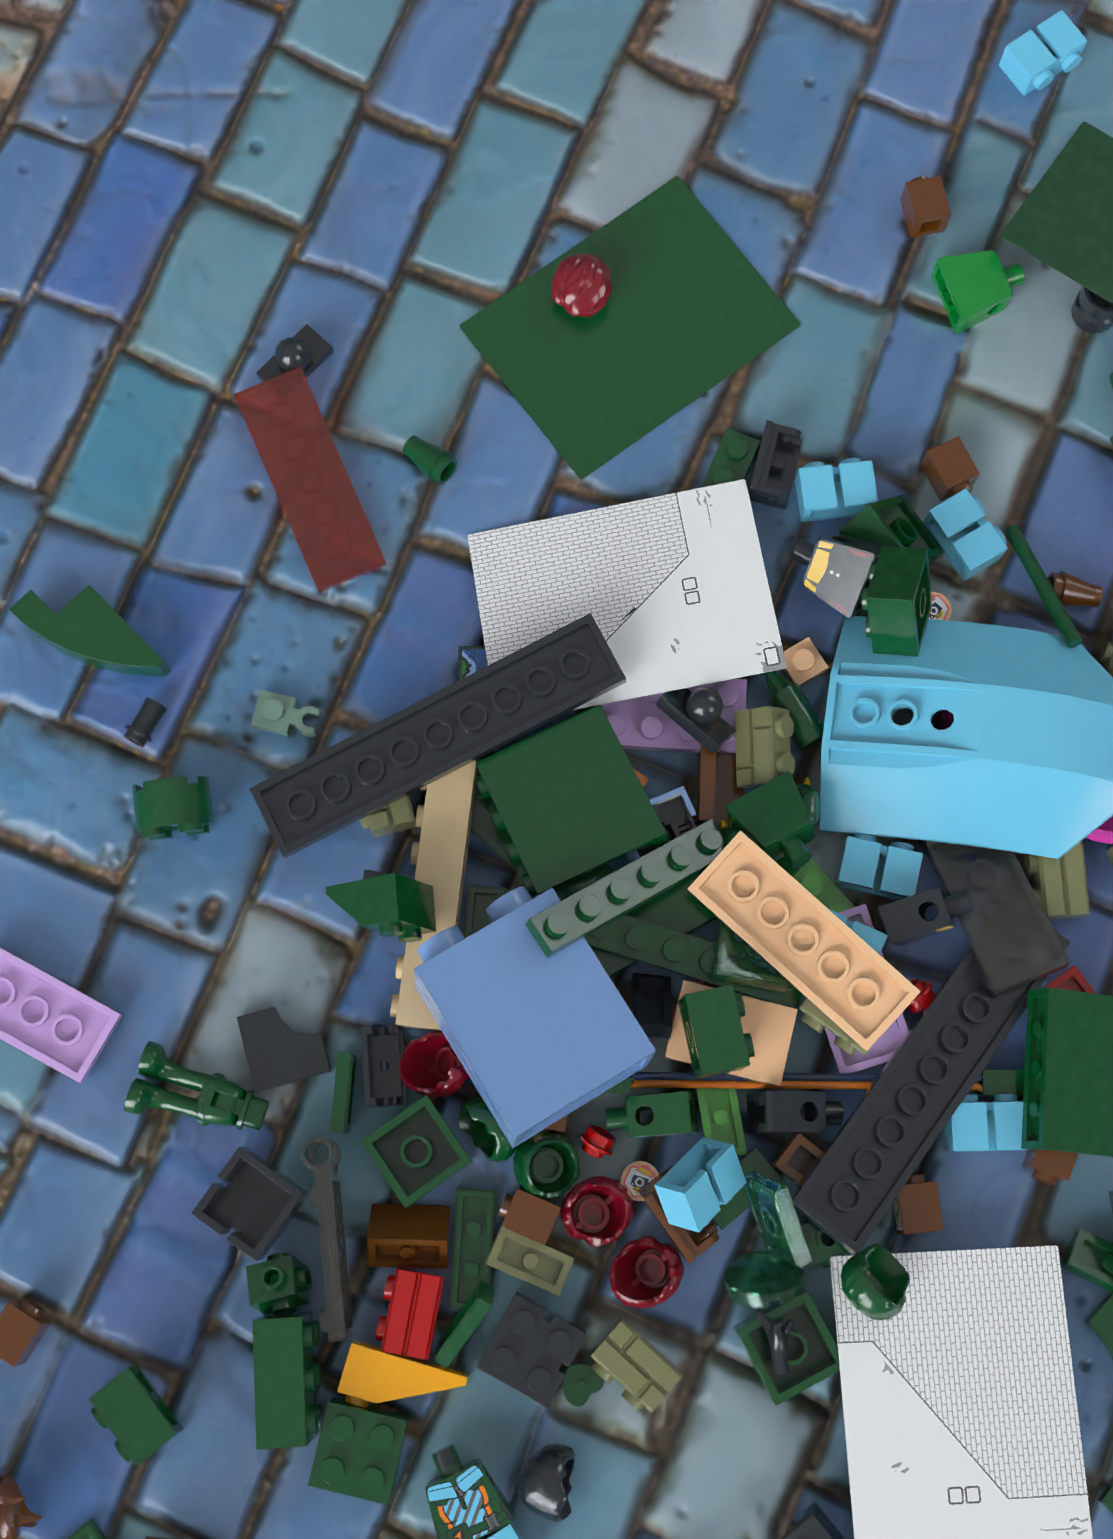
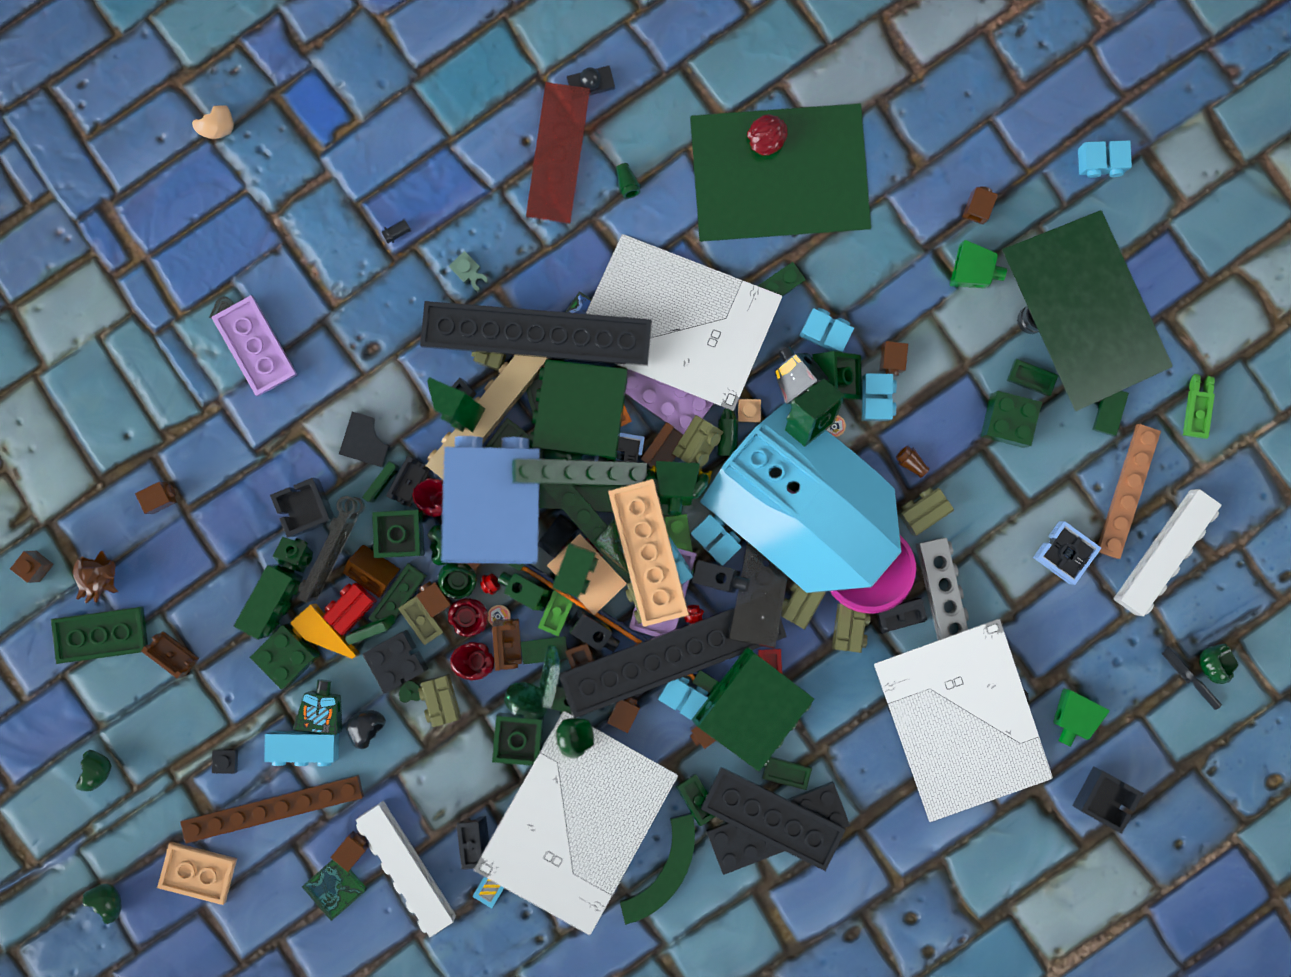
camera: 30 degrees right, 10 degrees up
dark green slope [9,585,171,676] -> none
dark green brick [89,1364,183,1466] -> none
dark green piece [124,1041,269,1131] -> none
dark green brick [132,776,214,840] -> none
medium azure piece [654,1137,747,1232] -> none
black tile [655,687,736,754] -> none
black hinge [749,420,803,509] -> none
black bar [754,1309,795,1375] -> none
dark green bar [1005,524,1082,648] -> none

